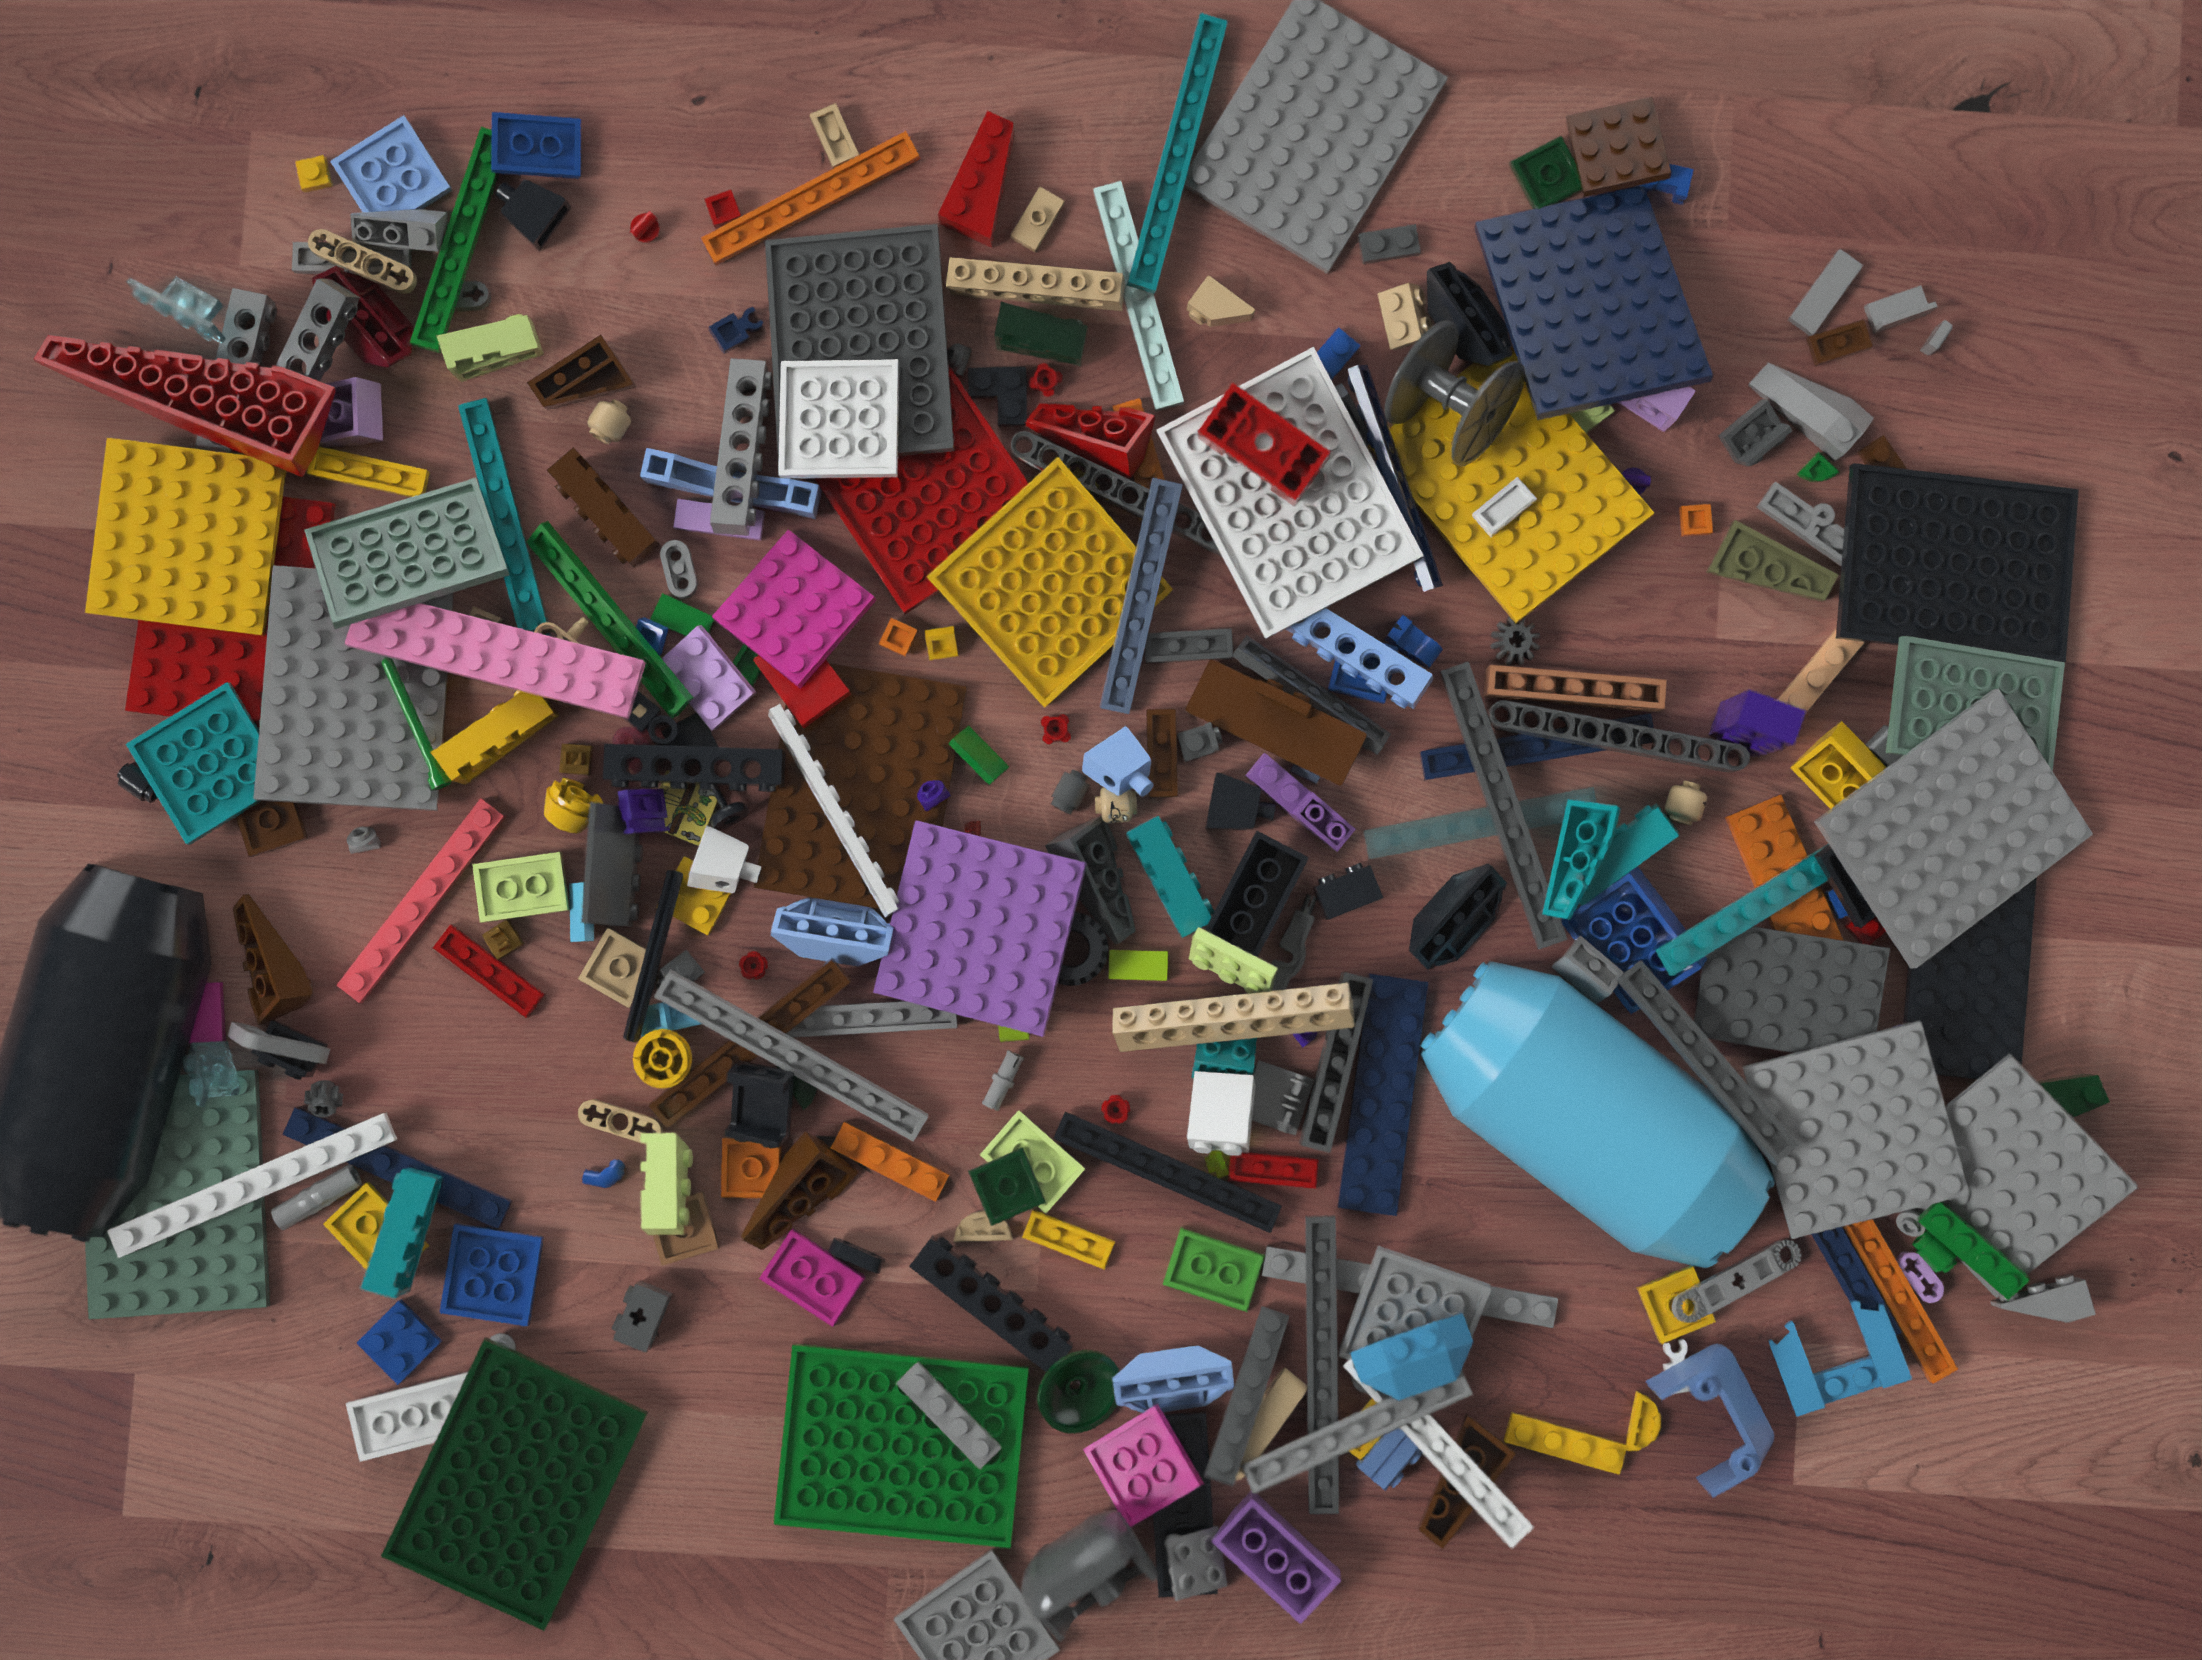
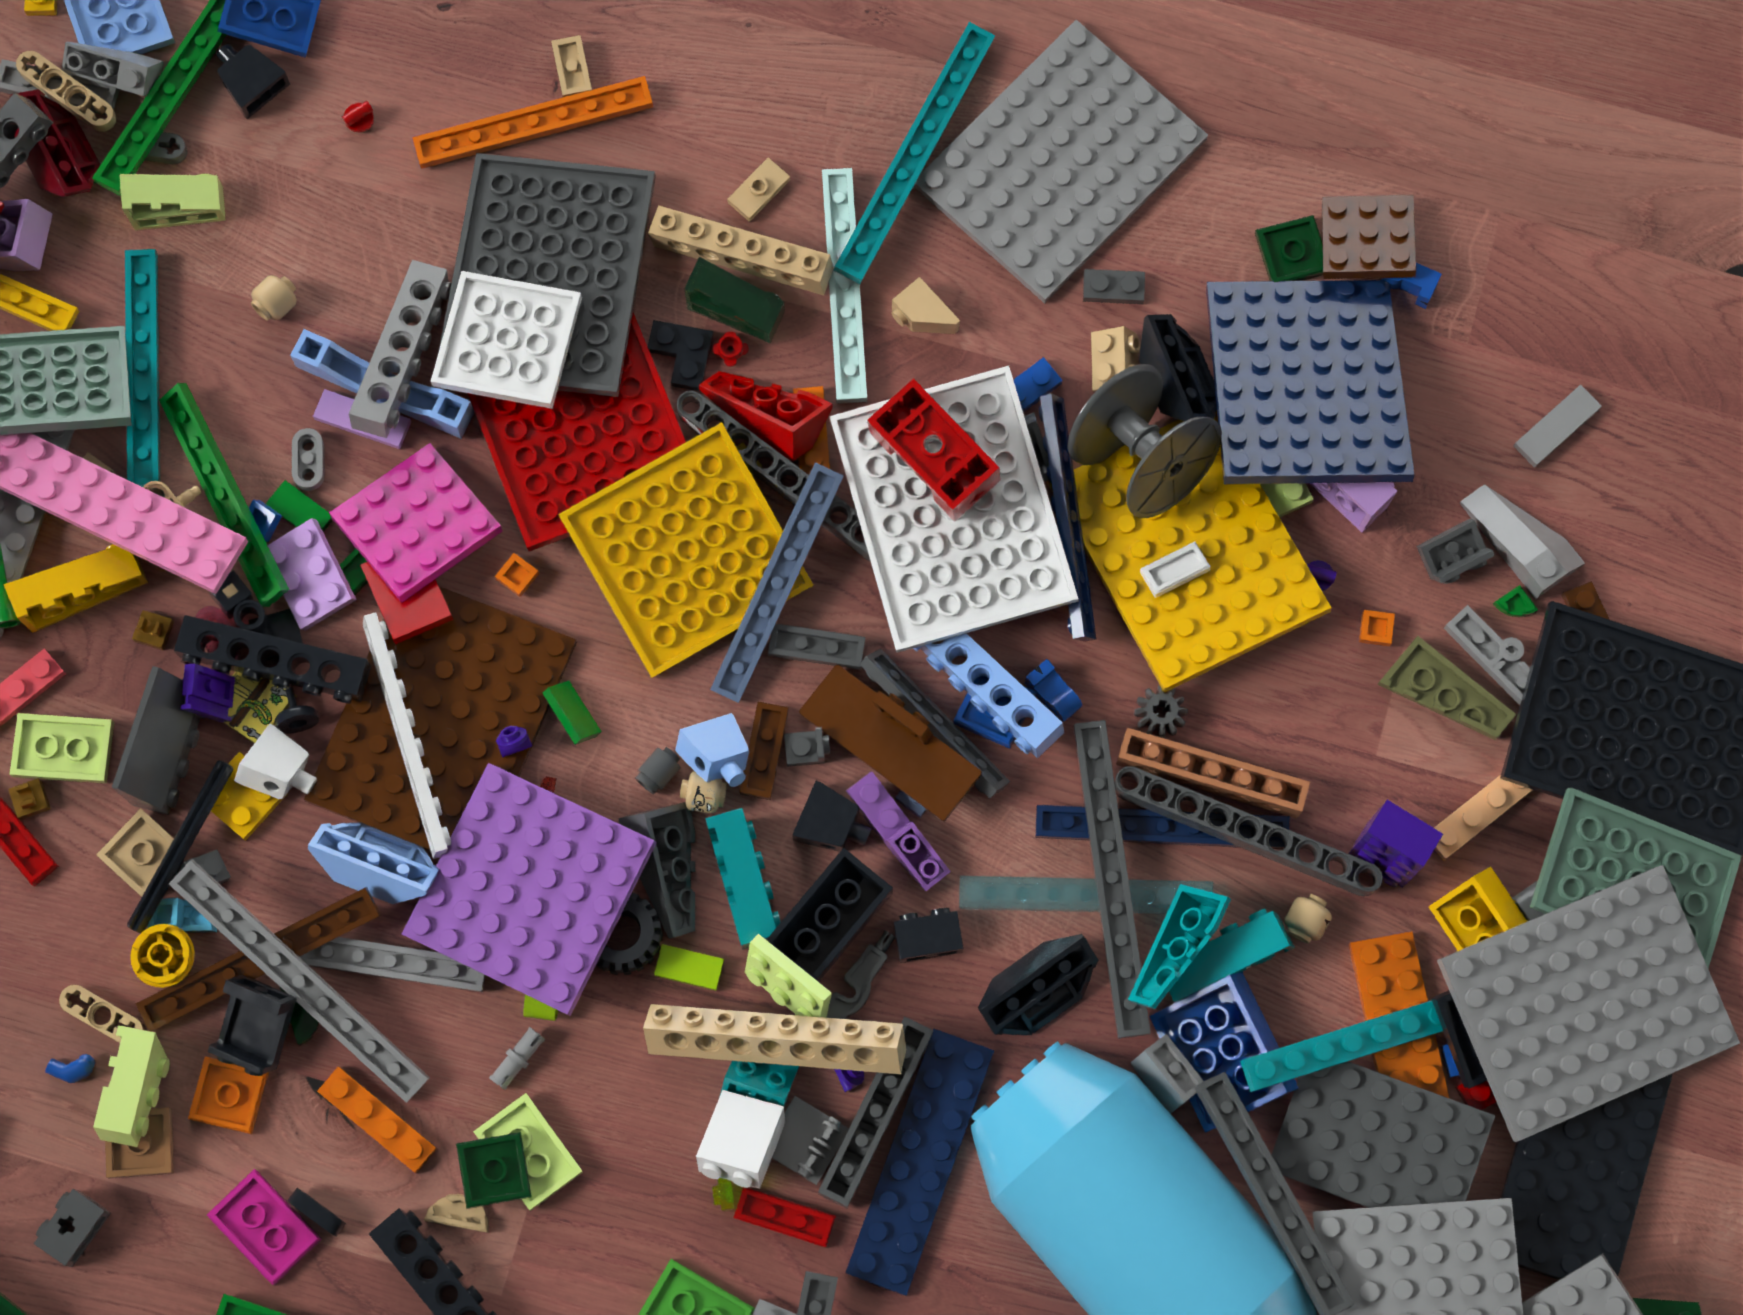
camera: 15 degrees right, 10 degrees down
reddish brown wedge [527,335,636,410] -> none
yellow cone [544,778,603,834] -> none
reddish brown wedge [547,447,660,567] -> none
medium azure tile [569,882,594,942] -> none
red plate [704,189,741,229] -> none
dark blue plate [708,307,764,354] -> none
red plate [739,951,768,980] -> none
reddish brown wedge [740,1131,858,1250] -> none
yellow plate [925,626,958,660] -> none
red wedge [938,110,1015,248] -> none
dark grey plate [948,343,972,377] -> none
yellow tile [1022,1209,1115,1270] -> none
red plate [1040,714,1071,745] -> none
black plate [1053,1111,1282,1233] -> none
red plate [1101,1095,1130,1124] -> none
reddish brown plate [1806,319,1873,366] -> none
light grey panel [1864,285,1938,334] -> none
light grey tile [1920,320,1953,356] -> none

